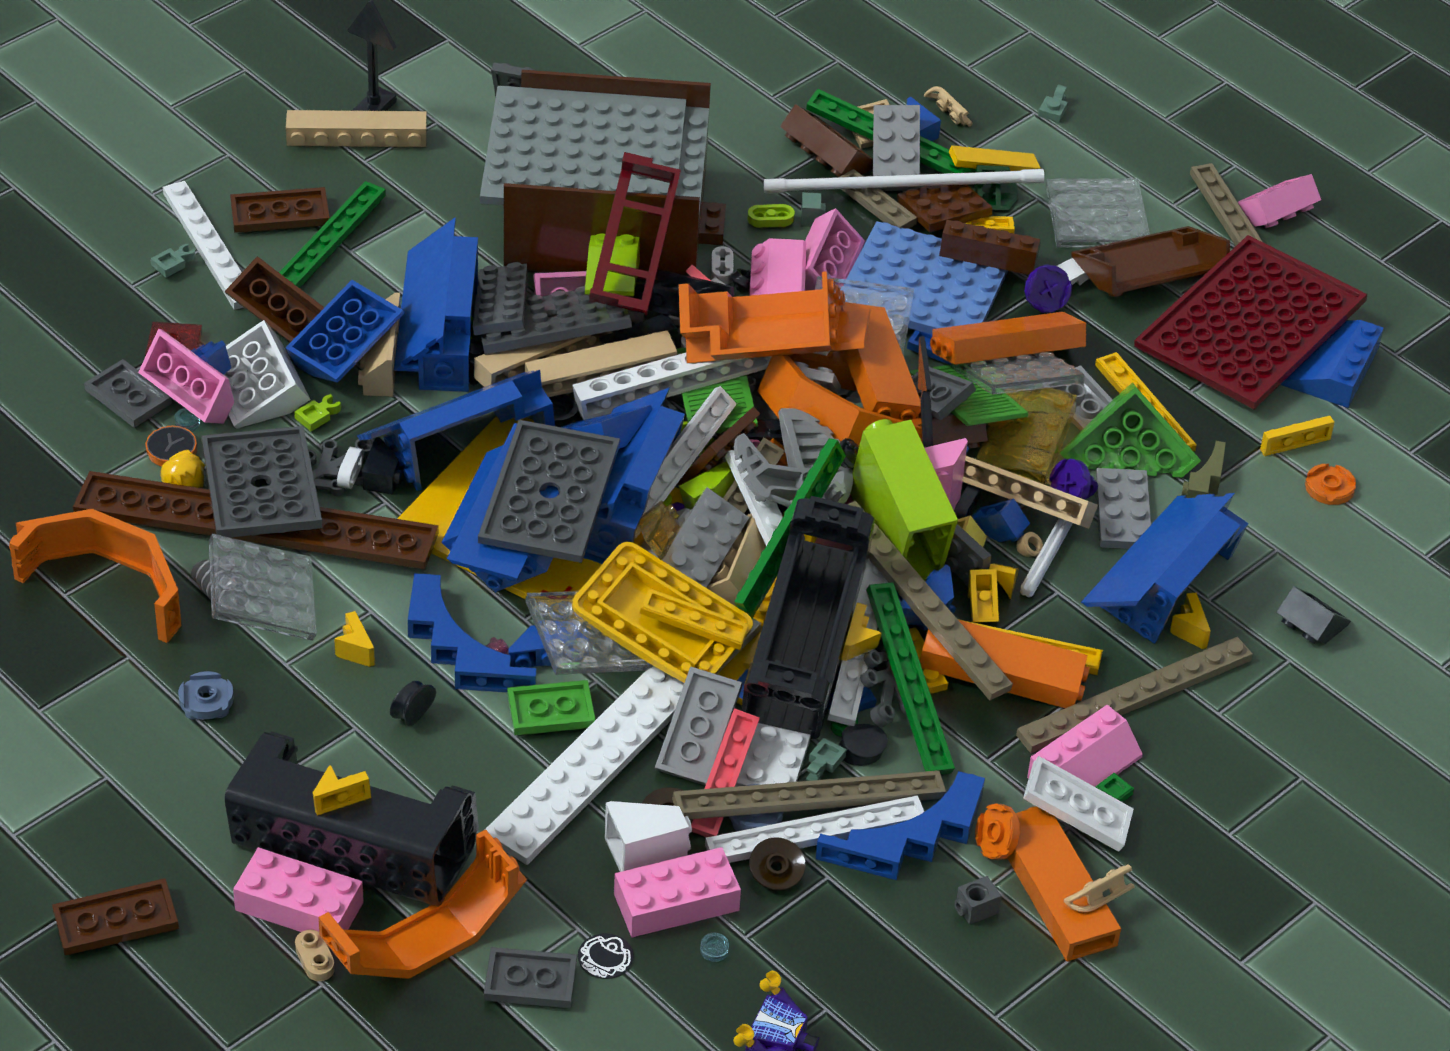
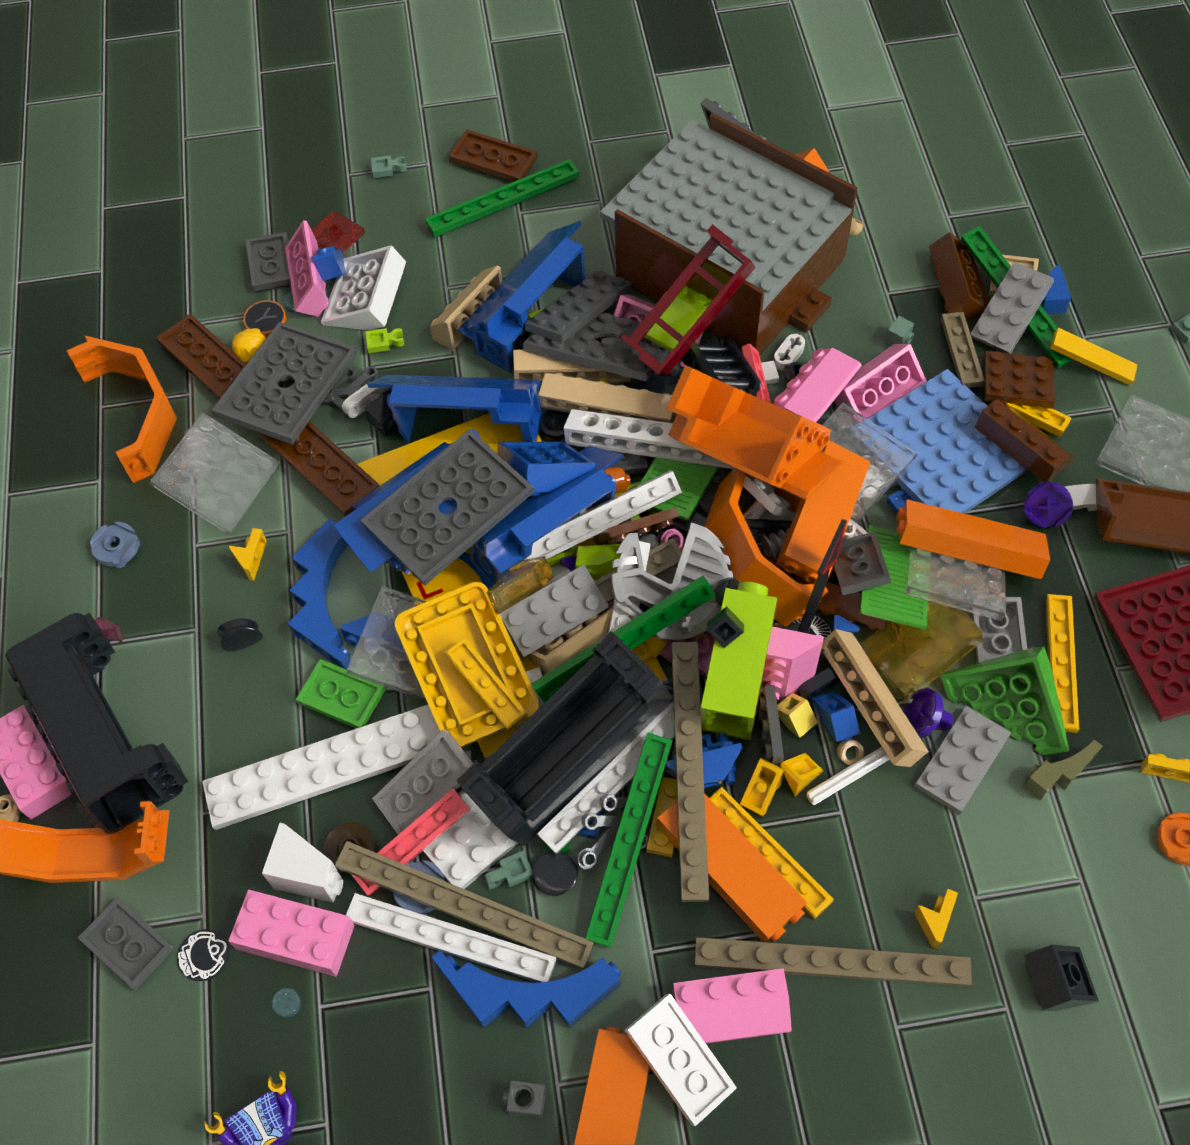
camera: 40 degrees right, 15 degrees up
white plate [163,181,243,310] -> none
reddish brown slope [225,256,325,342] -> none
blue slope [285,280,404,383] -> none
tan brick [286,110,427,147] -> none
yellow slope [313,765,371,816] -> none
black piece [348,0,397,111] -> none
clear pink plate [486,637,509,655] -> none
lime plate [747,204,795,228] -> none
dark brown dish [749,837,806,891] -> none
white piece [763,169,1044,193] -> none
yellow slope [841,603,881,661] -> none
tan piece [924,86,973,127] -> none
dark green slope [975,165,1018,212] -> none
orange tile [975,804,1020,860] -> none
blue panel [1081,493,1249,644] -> none
green tile [1095,773,1134,802] -> none
none -> black slope [706,606,744,648]

